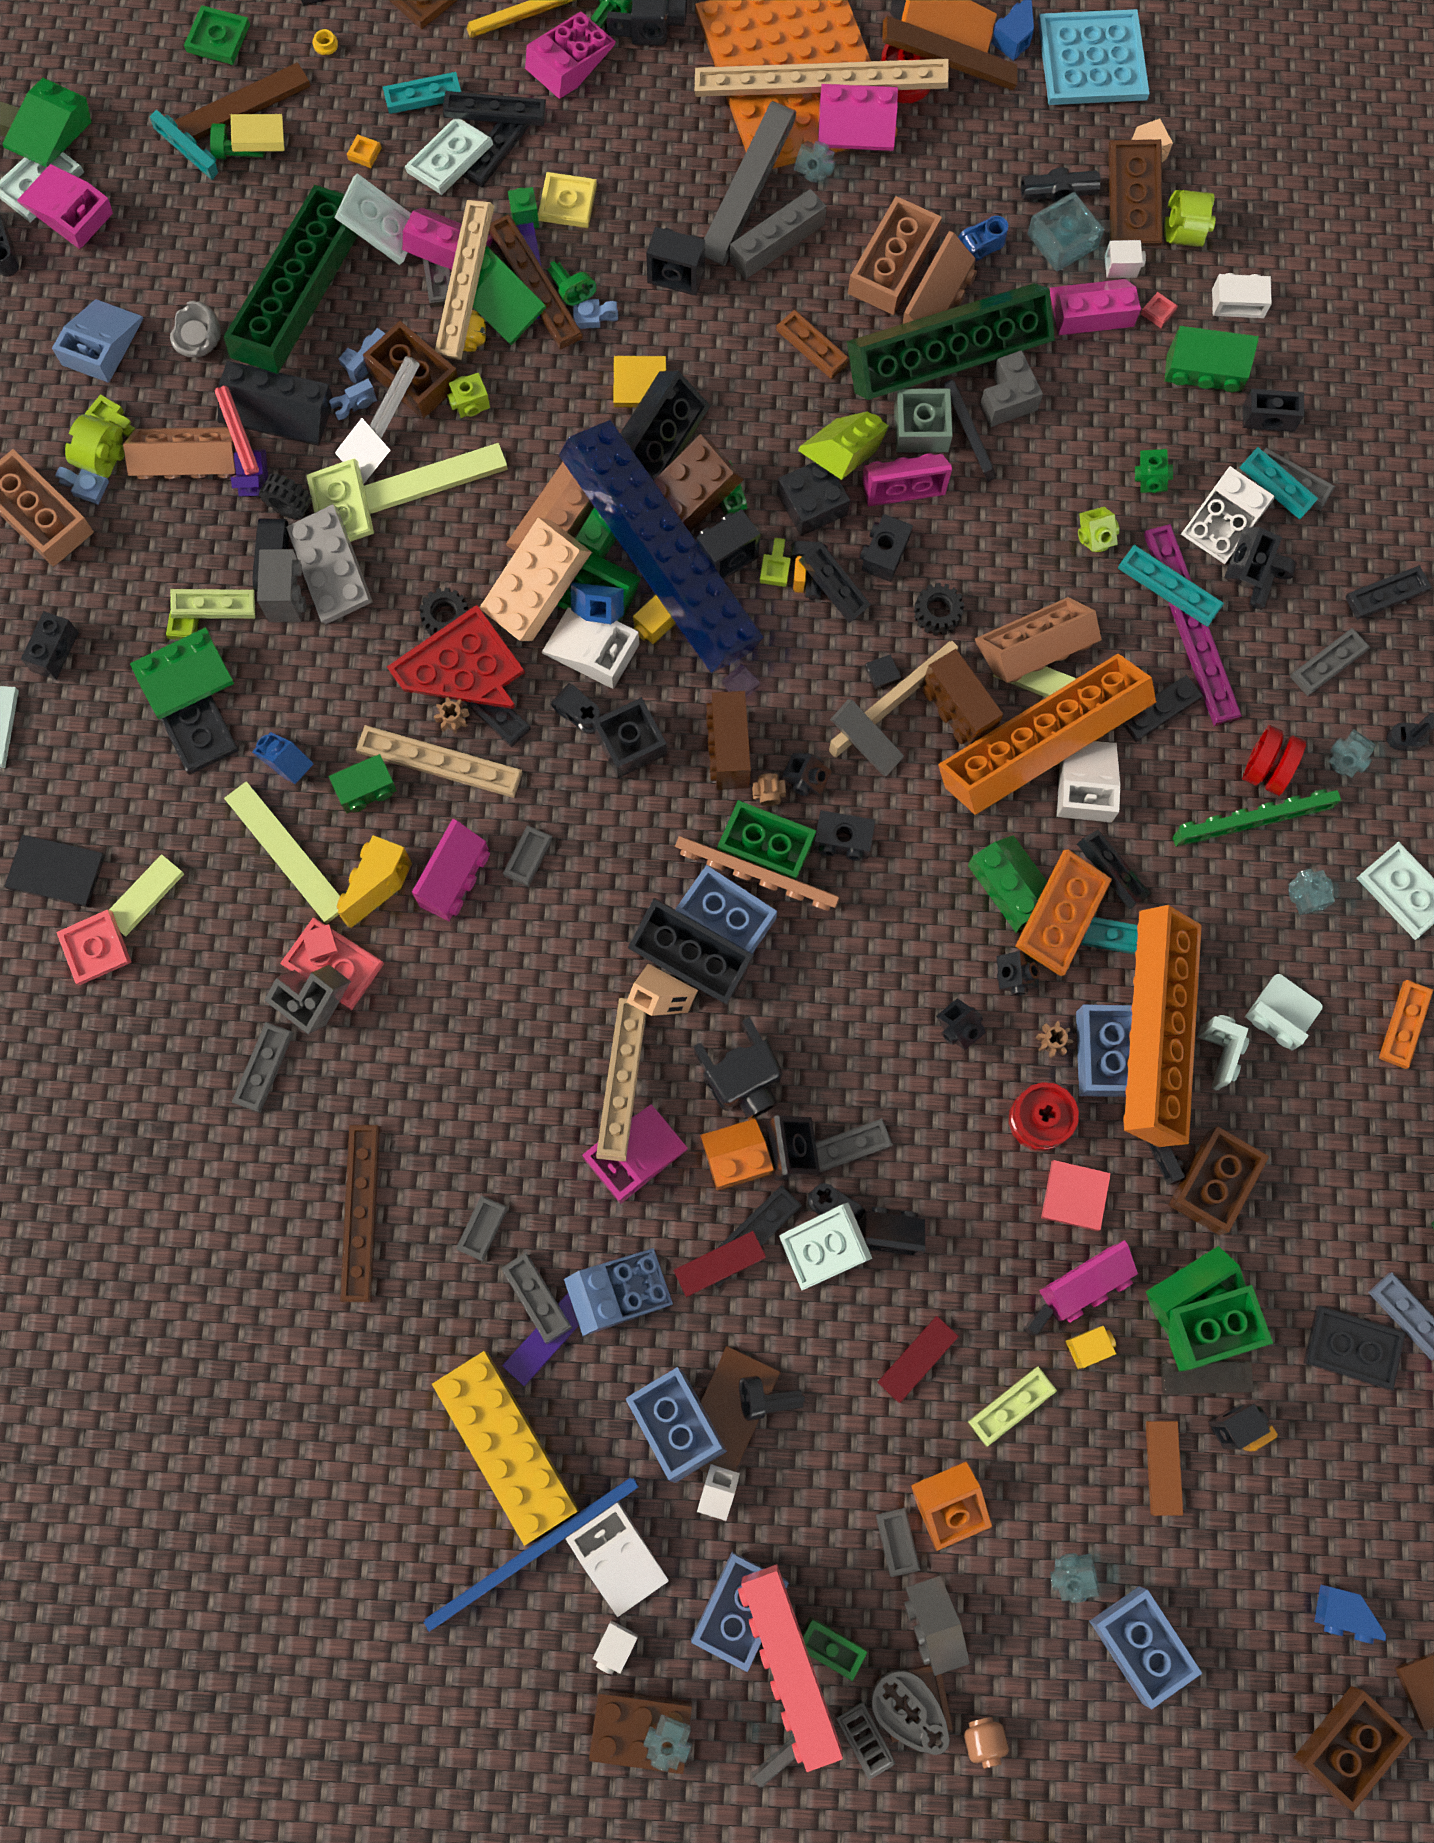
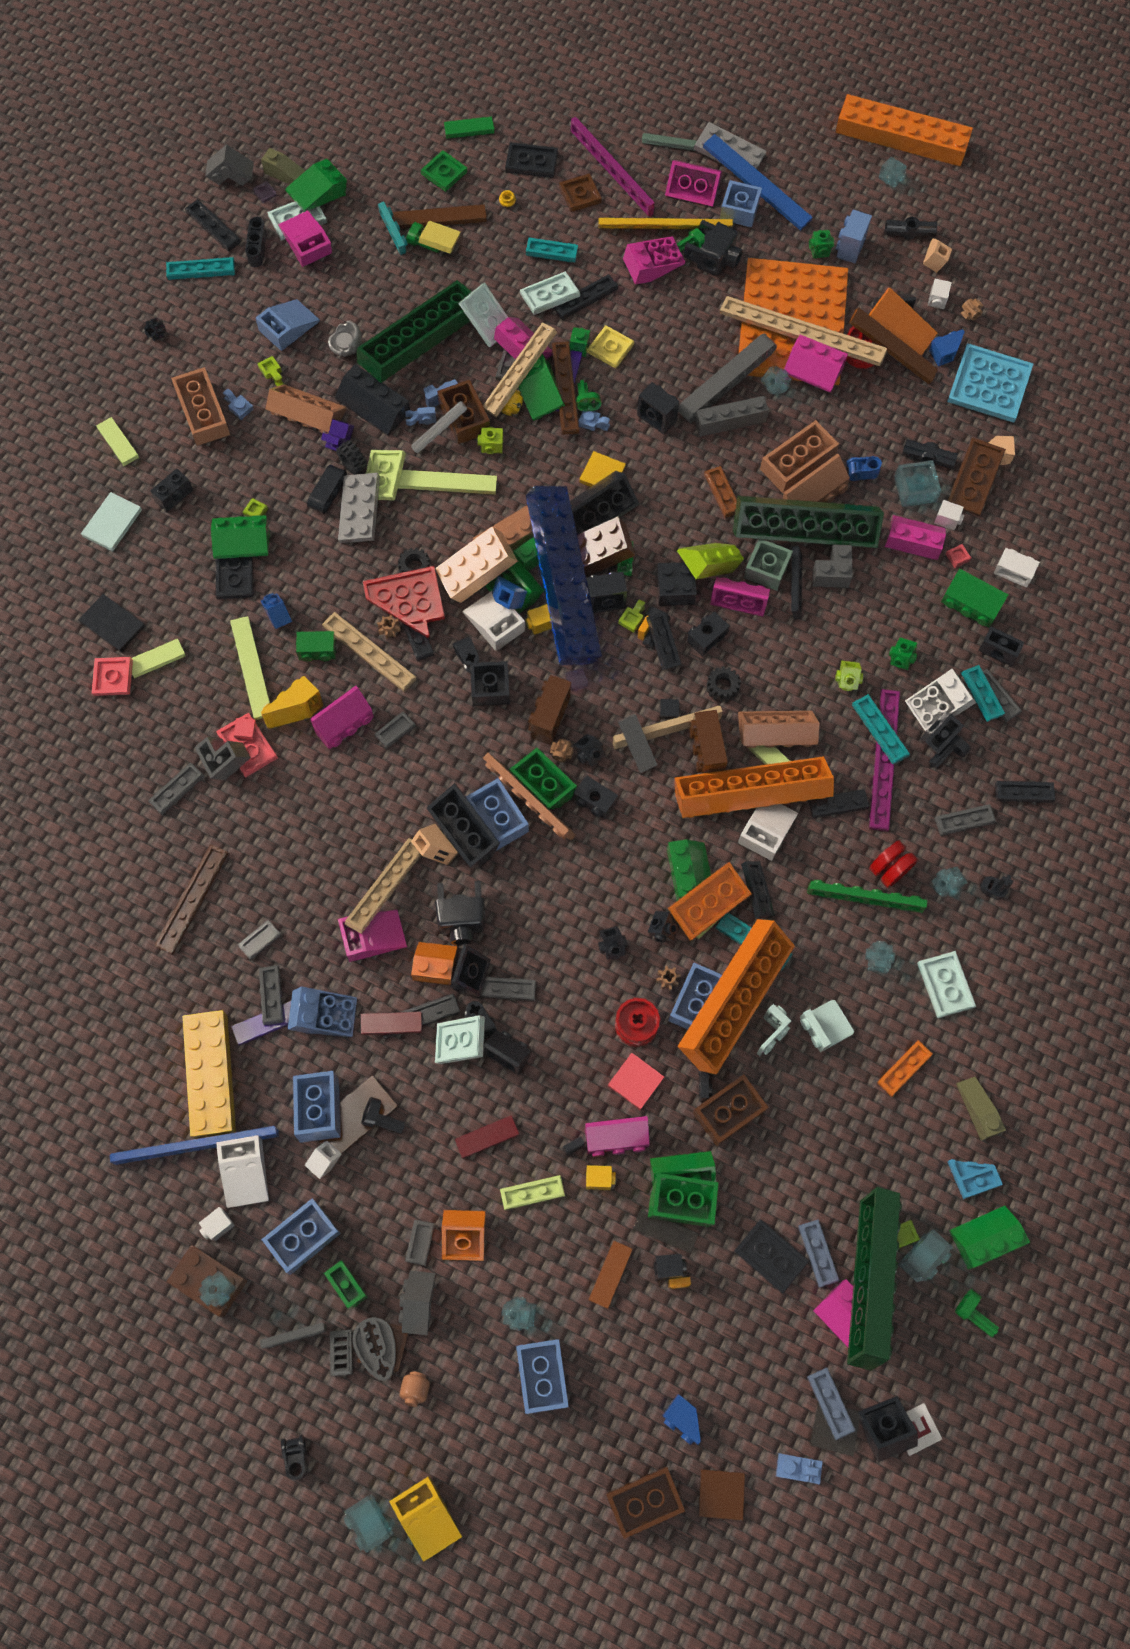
camera: 25 degrees right, 5 degrees down
lime brick [65,414,125,478] -> none
yellowish green tile [170,589,255,619] -> none
coral axle [215,385,259,476] -> none
dark grey brick [257,549,306,622] -> none
white sticker [335,418,390,484] -> none
light orange tile [347,134,381,168] -> none
black tile [443,91,546,126] -> none
coral brick [738,1564,843,1772] -> none
lime brick [1164,190,1216,247] -> none

